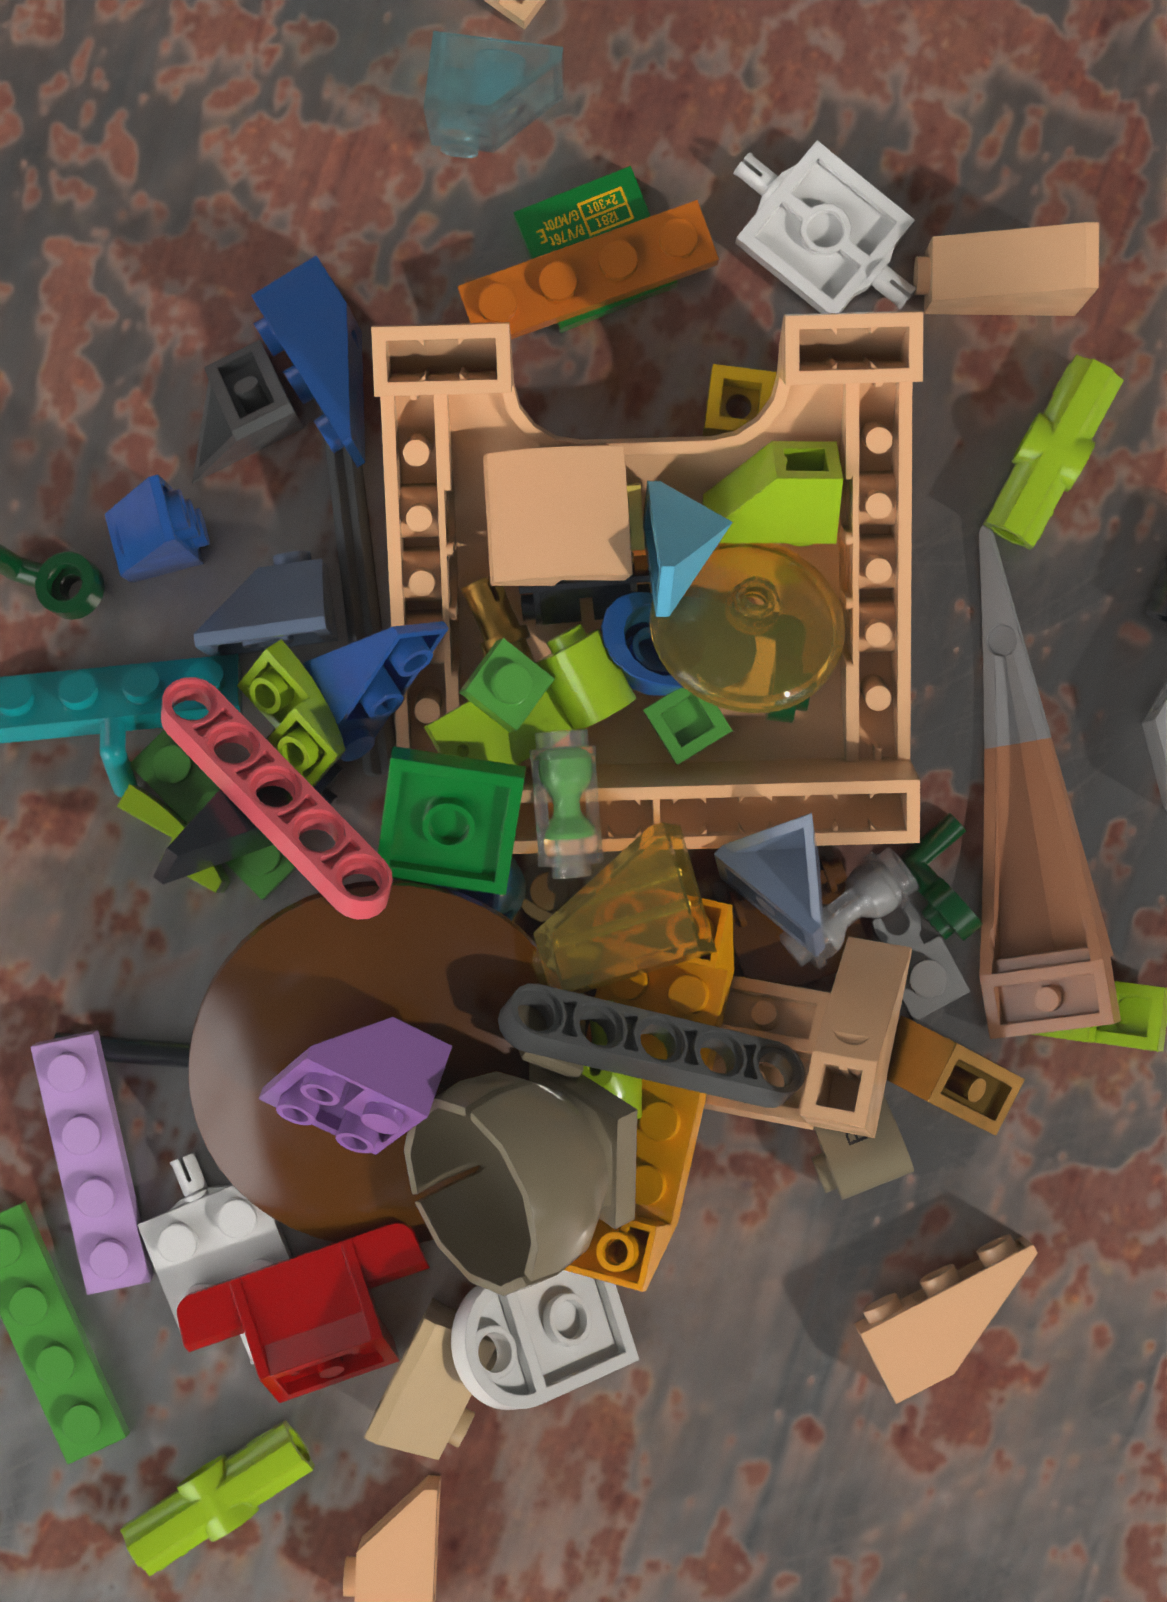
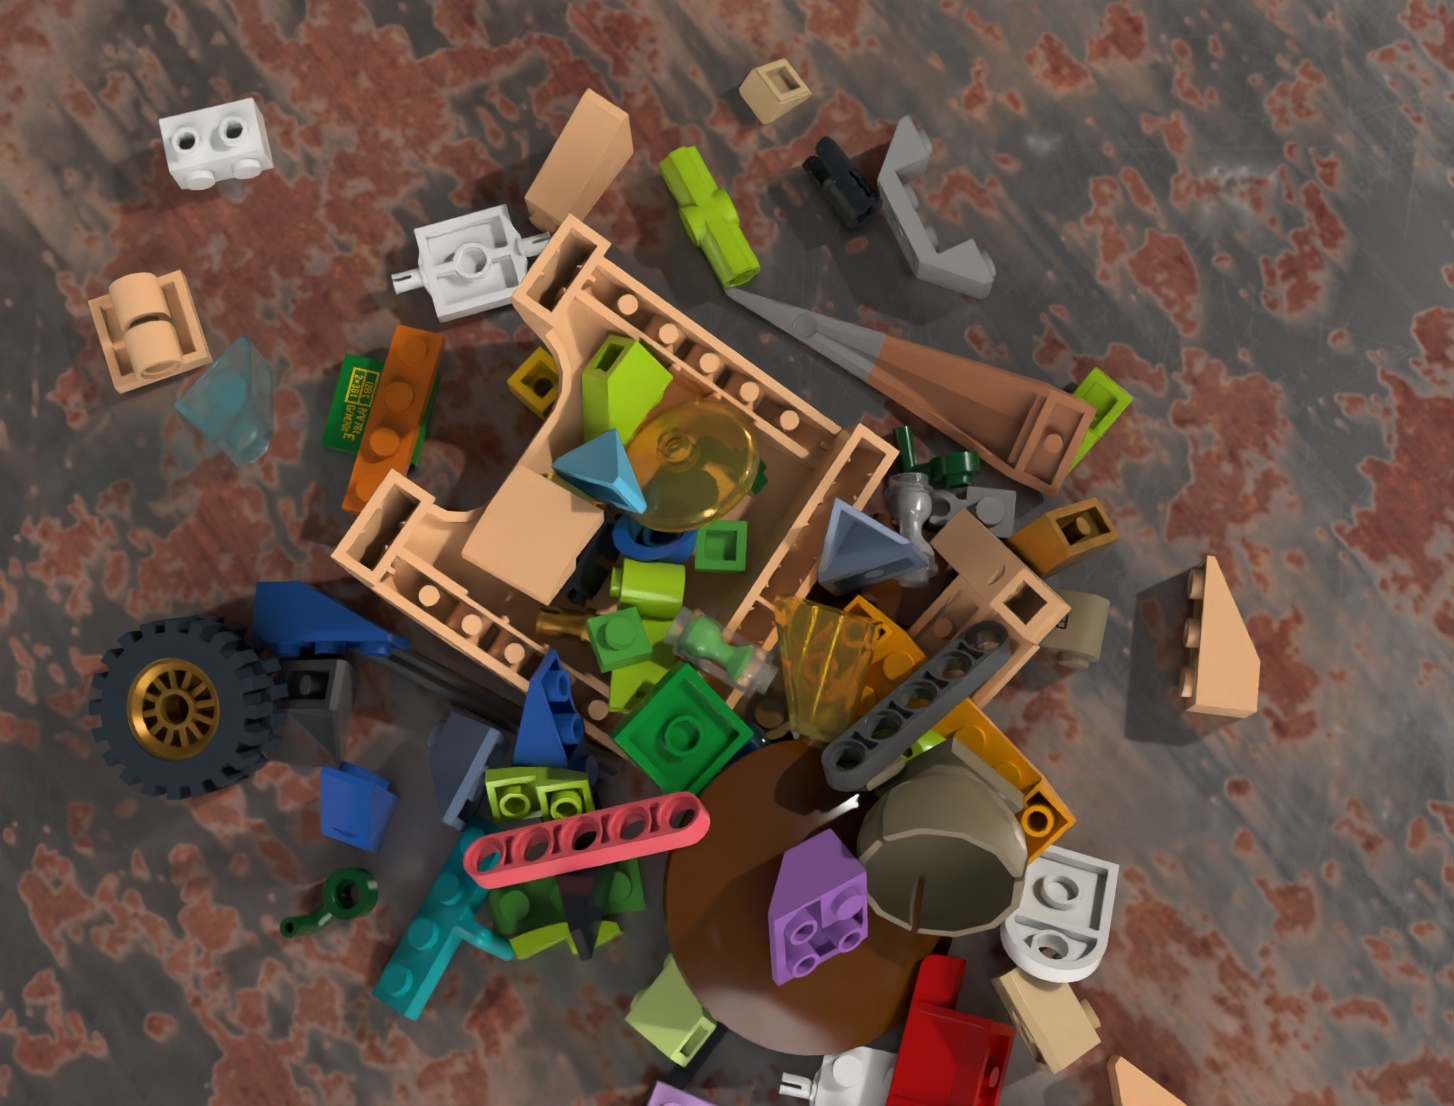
camera: 55 degrees left, 10 degrees down
none -> black wheel [89,615,289,800]
none -> yellowish green slope [624,952,717,1068]

